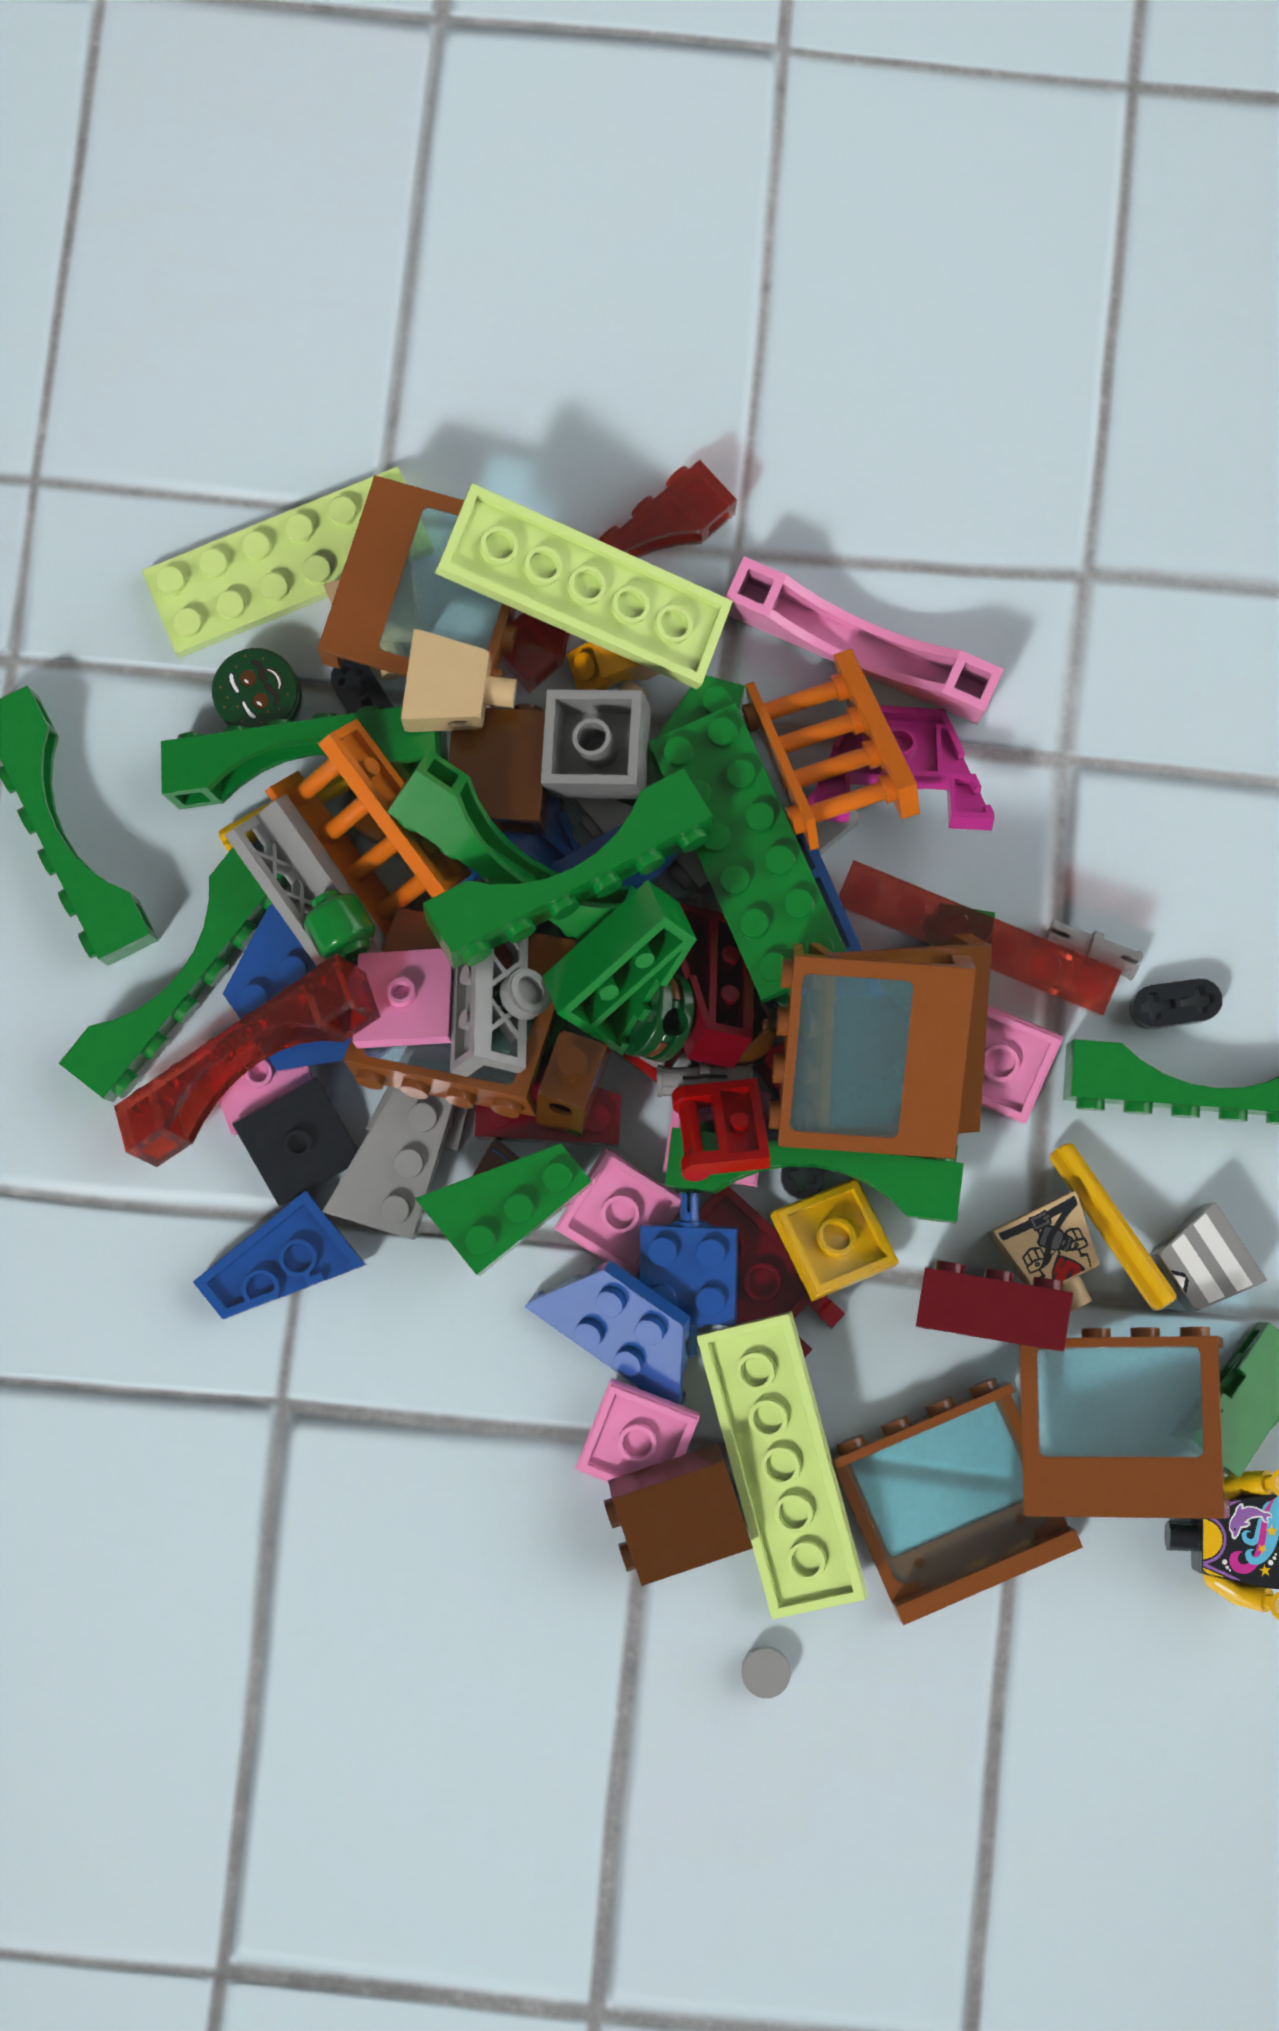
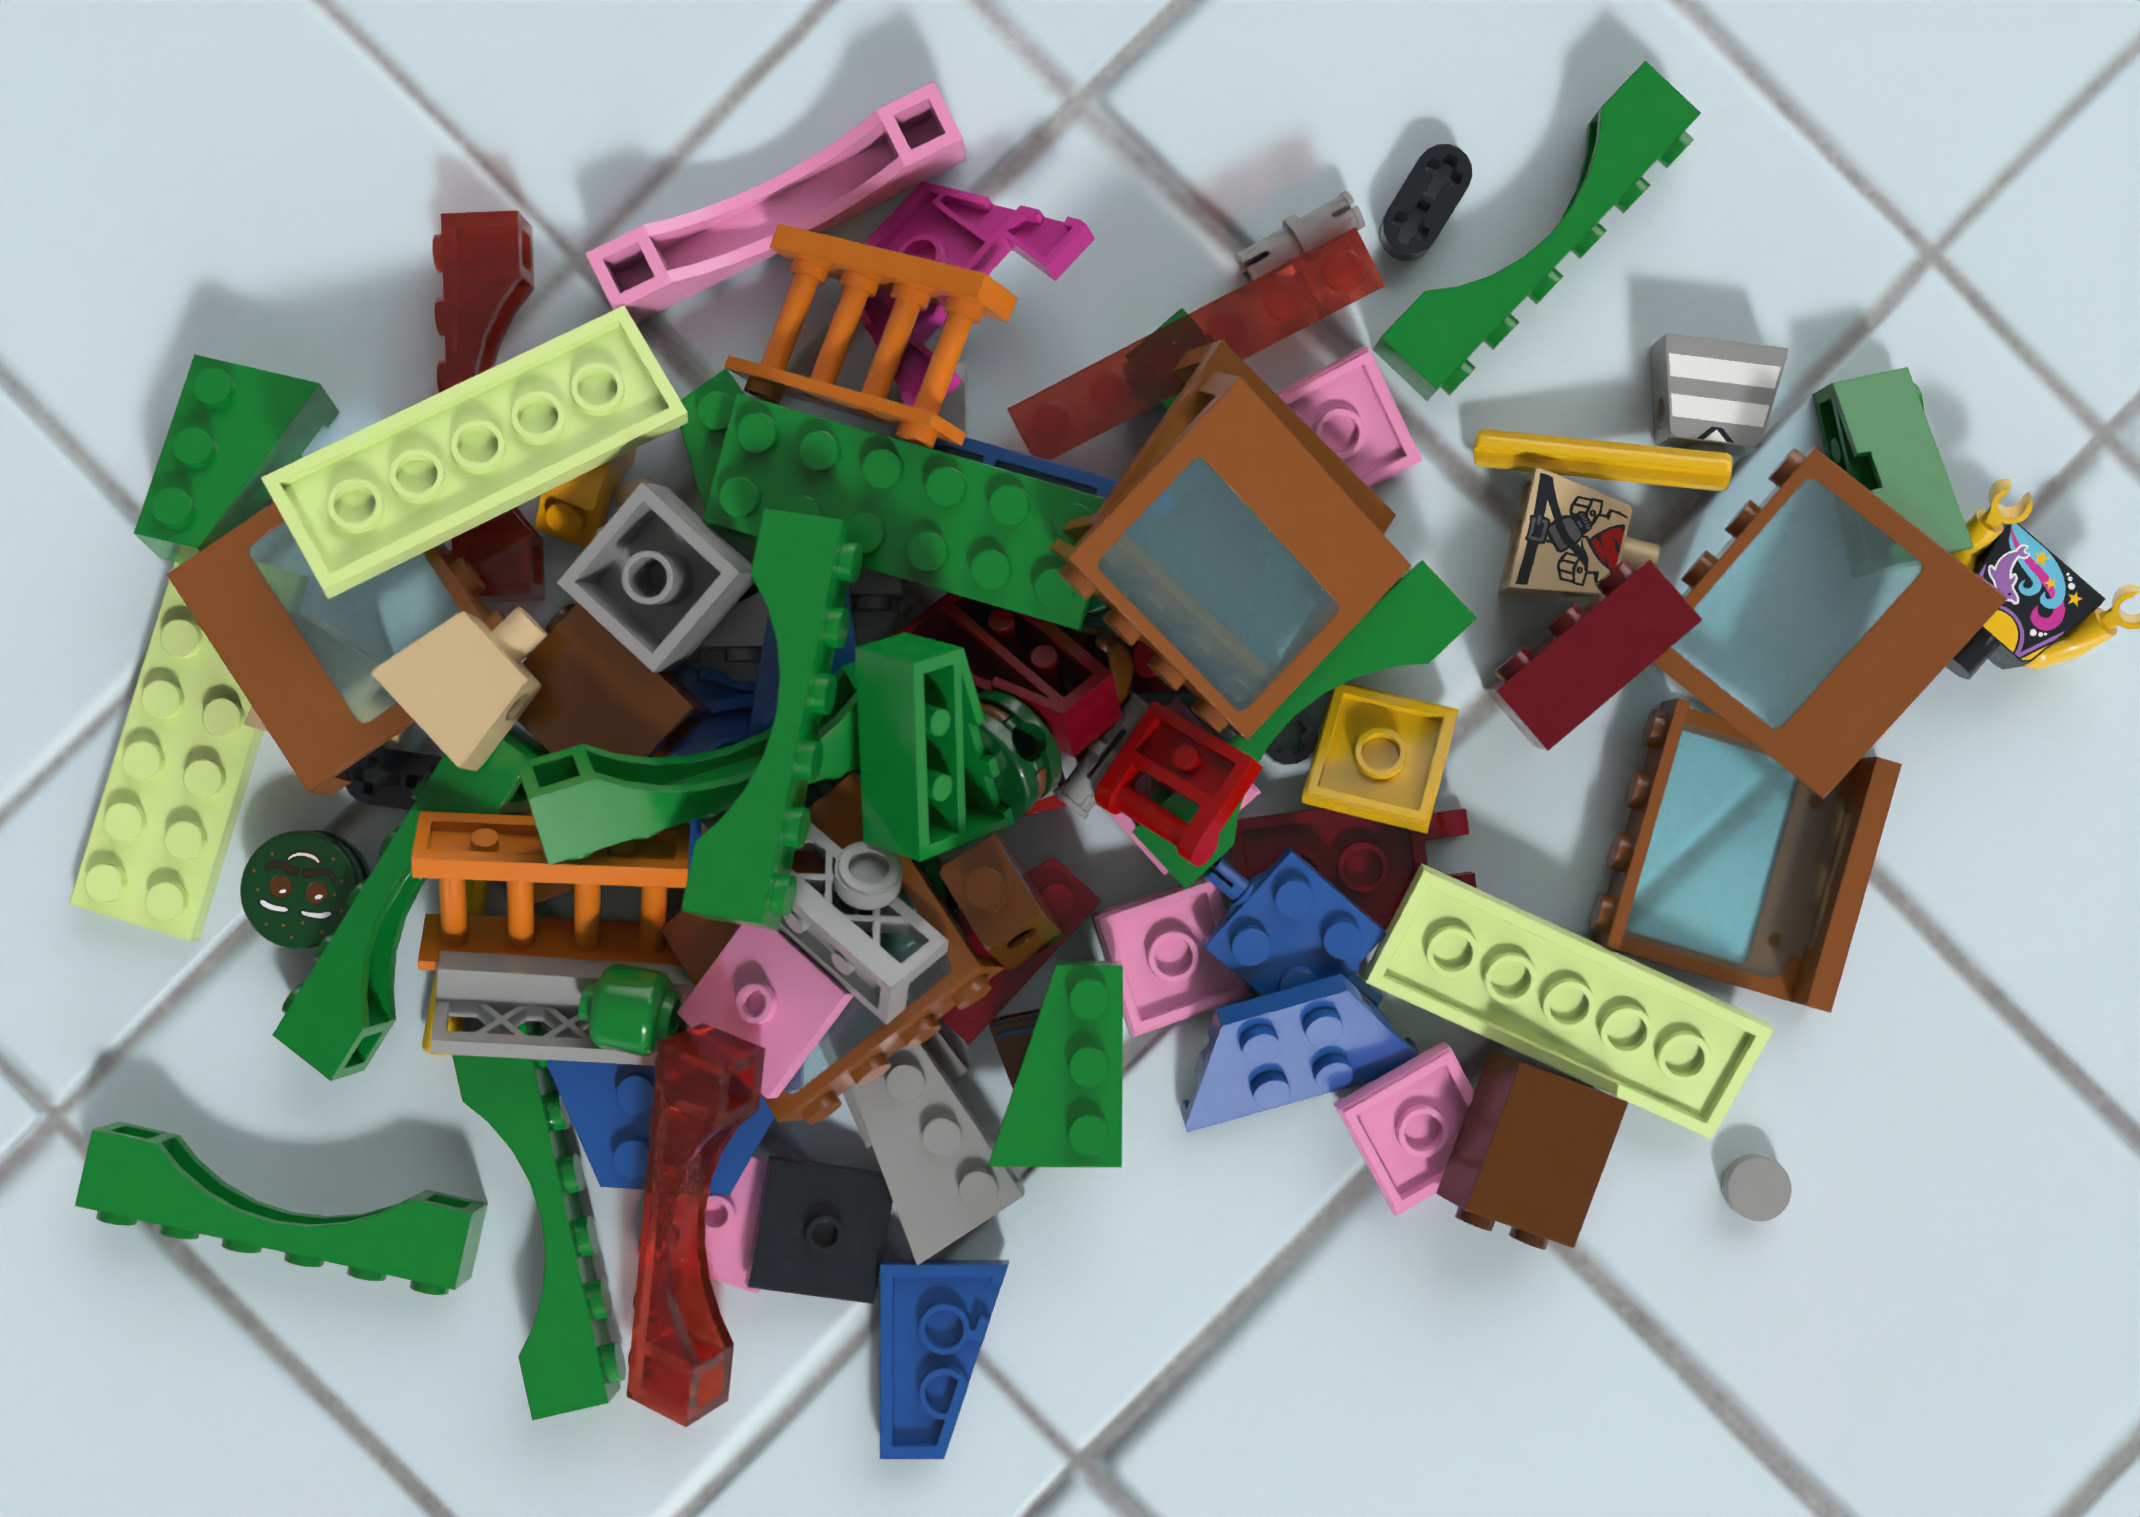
camera: 50 degrees left, 5 degrees up
none -> green wedge [134,354,339,563]

